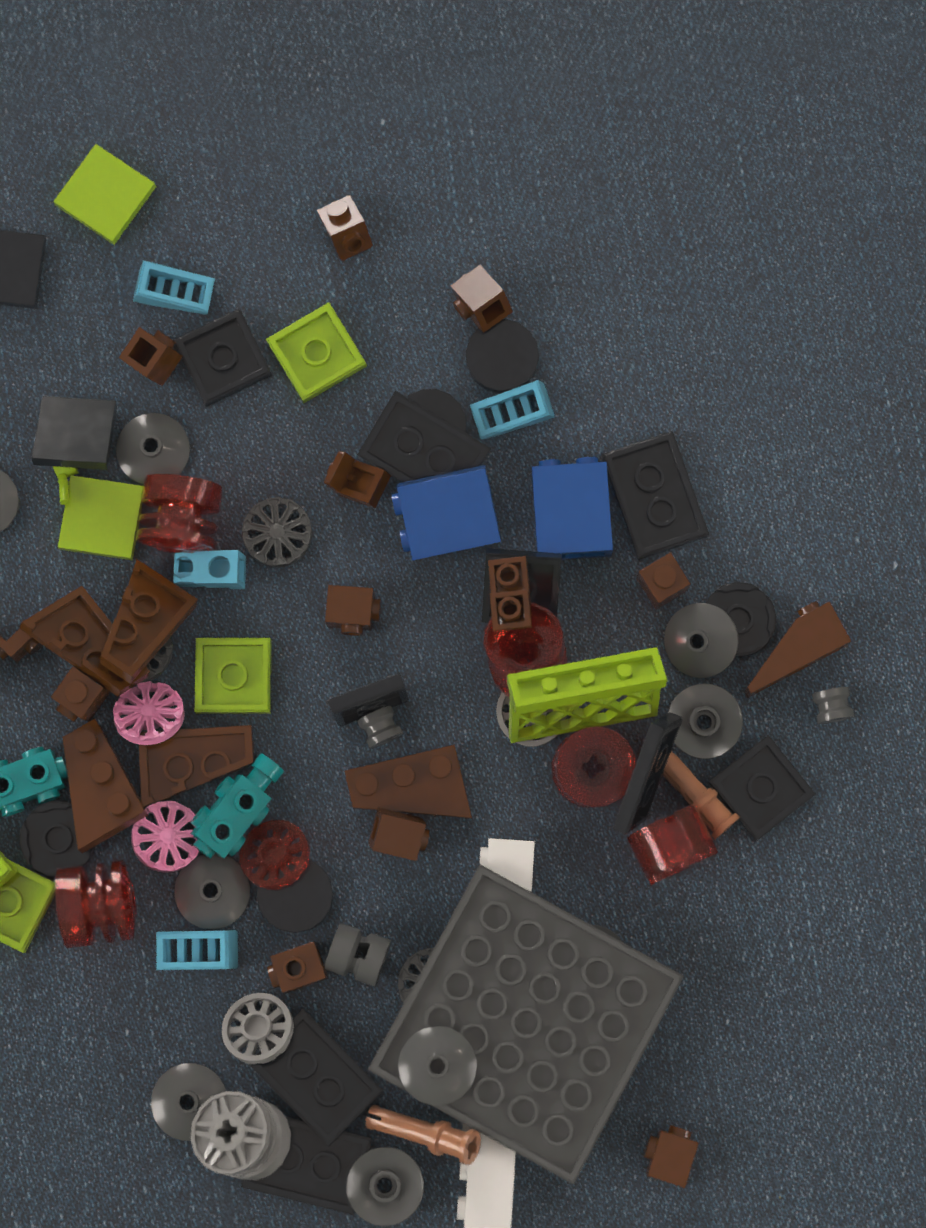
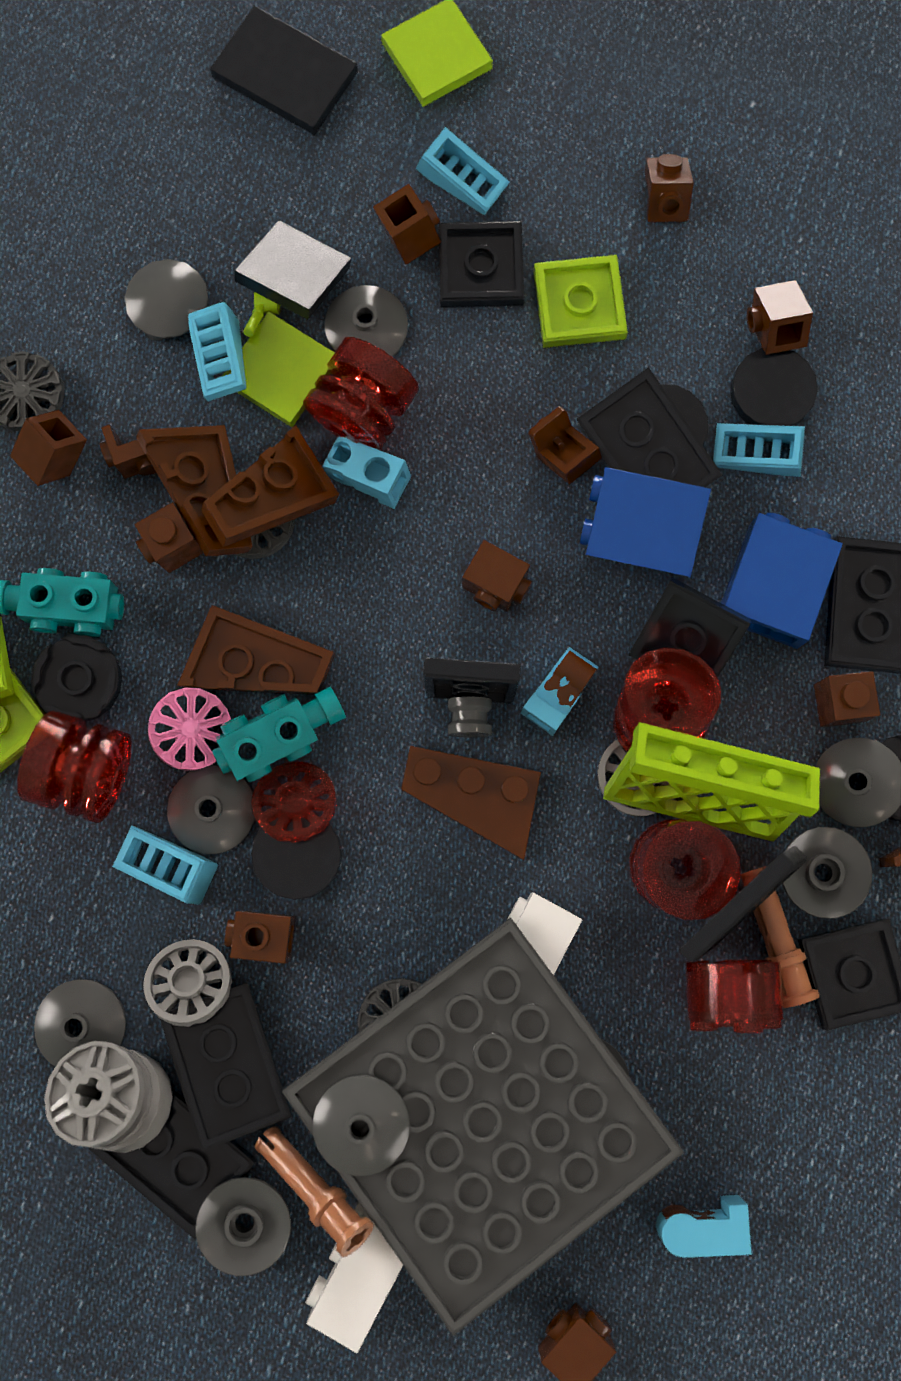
camera: 20 degrees right, 0 degrees up
reddish brown wing [62,718,148,854] -> none
bright pink wheel [113,681,185,745] -> none
lime tile [194,638,272,714] -> none
dark grey wheel [242,497,312,567] -> none
dark grey wheel [324,923,391,987] -> none
reddish brown brick [368,807,430,861] -> none
reddish brown slope [488,556,532,632] -> none
none -> medium azure slope [188,302,247,401]
none -> leg [520,647,599,736]
none -> medium azure leg [656,1195,752,1258]

